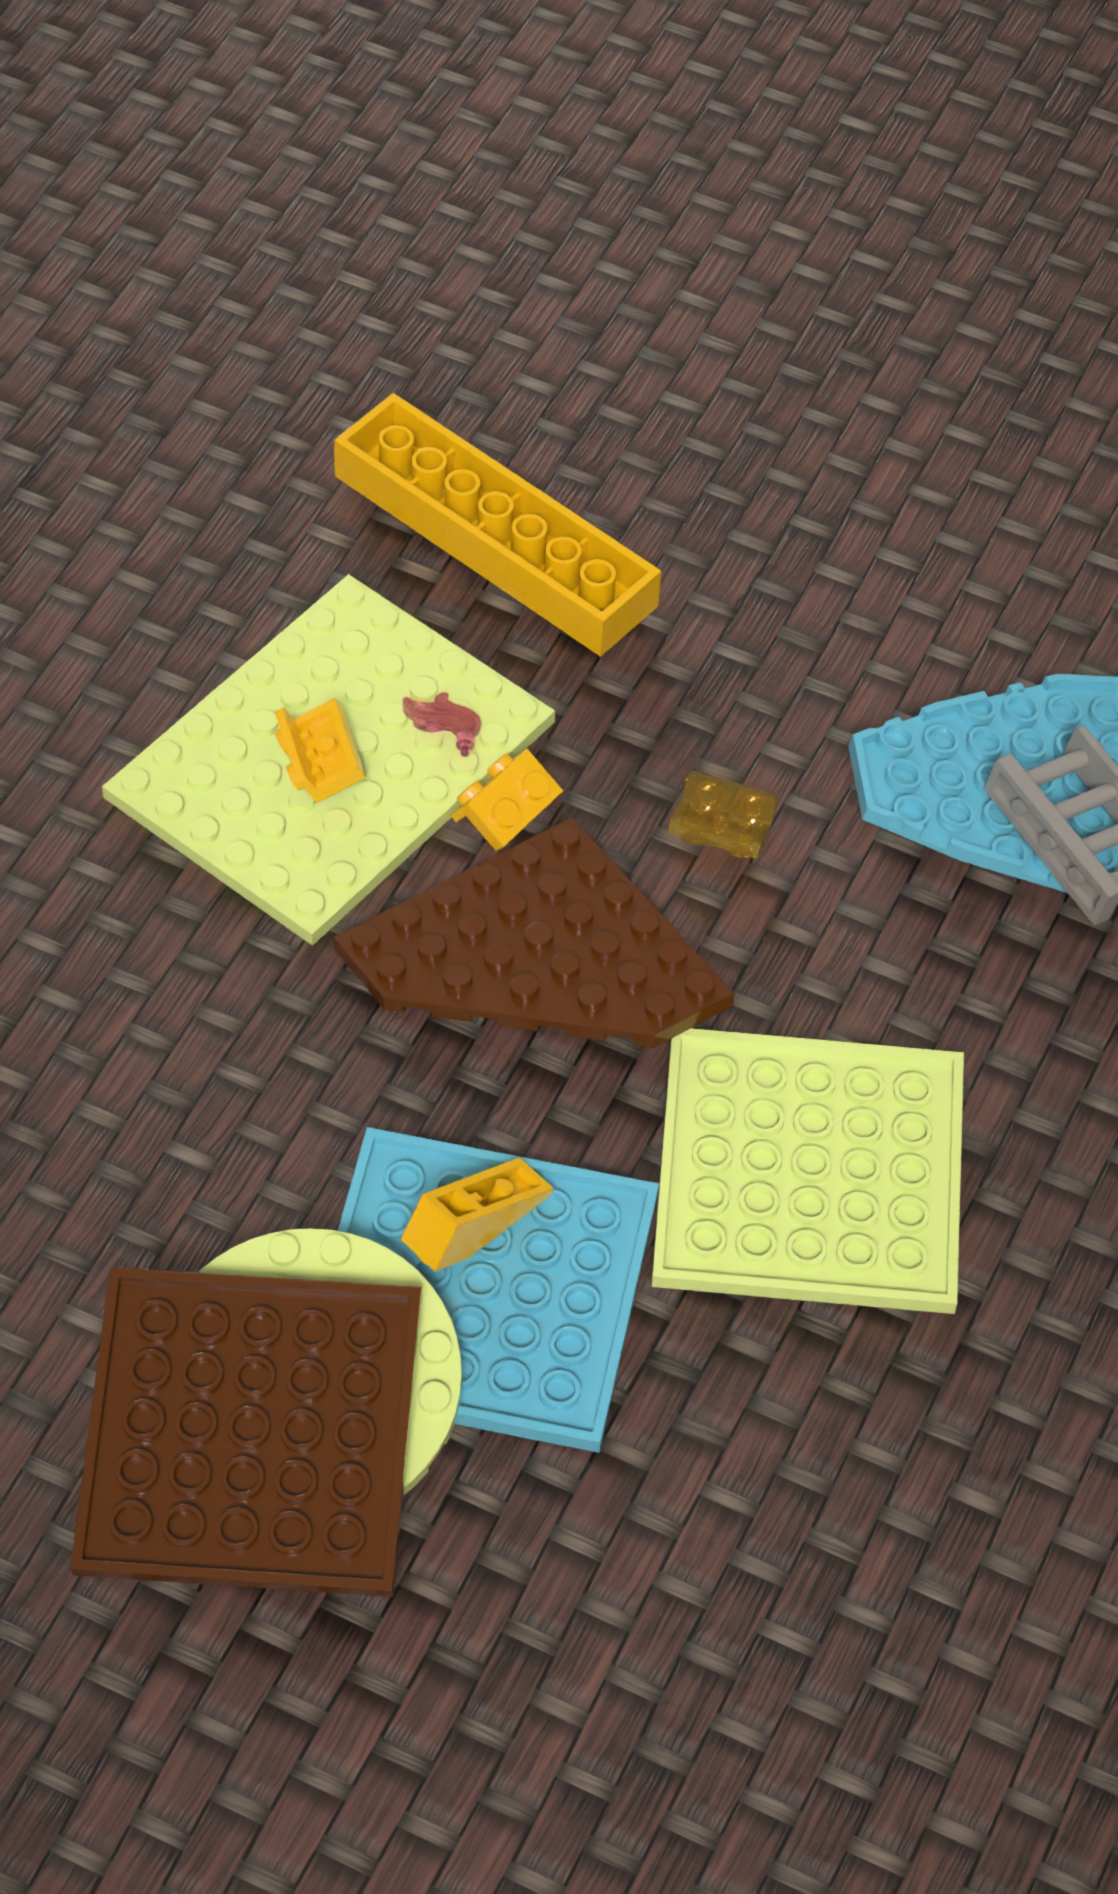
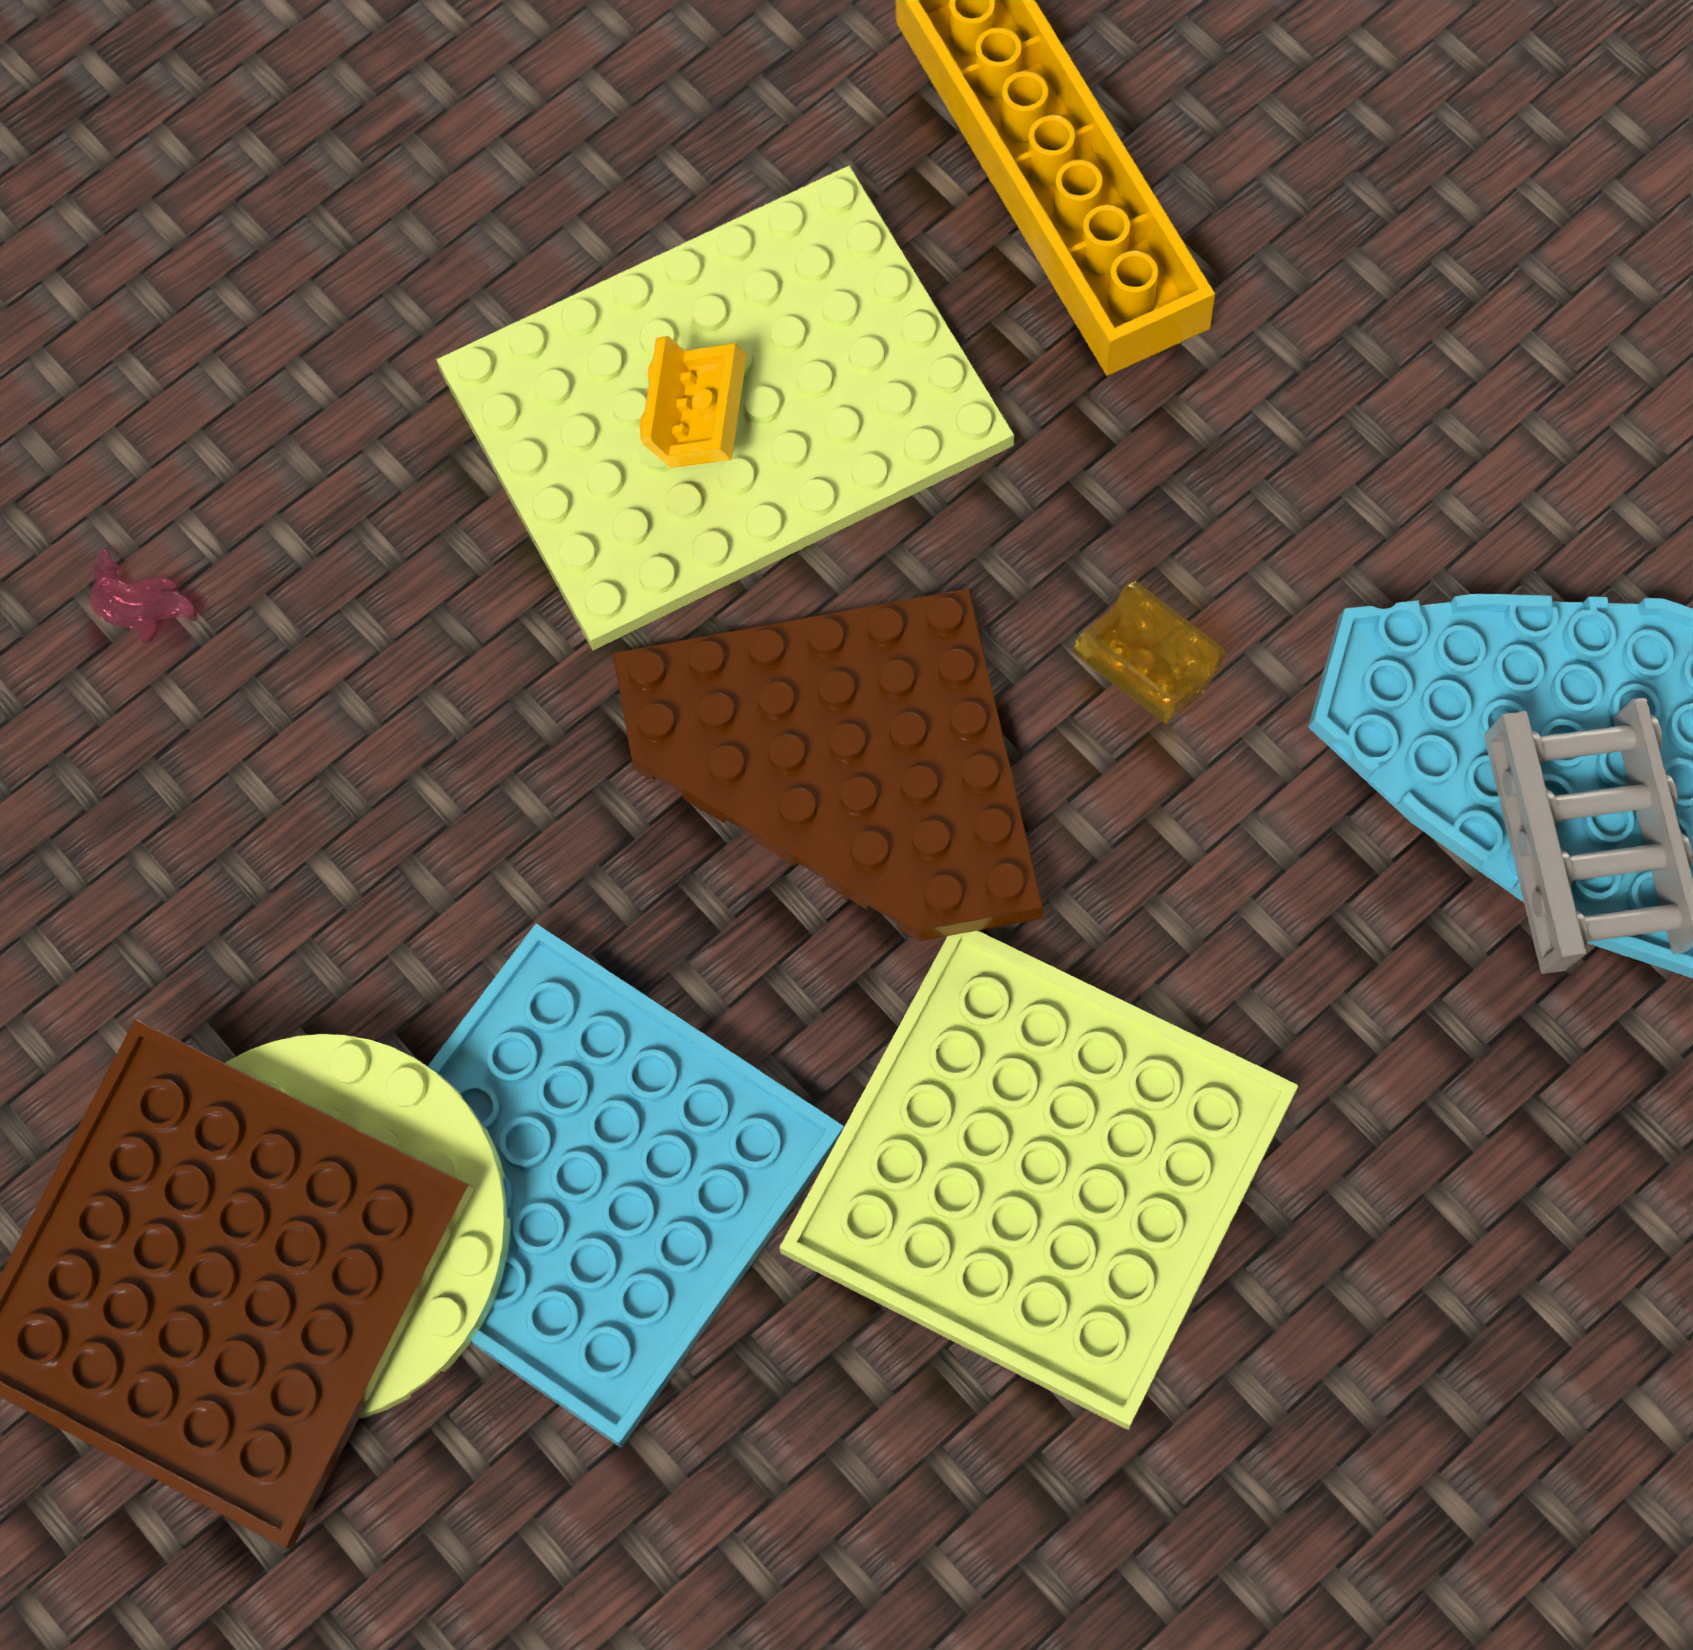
camera: 30 degrees right, 15 degrees up
yellow slope [401,1157,554,1272] -> none
clear pink piece [403,692,482,757] -> none
yellow bracket [450,749,563,851] -> none

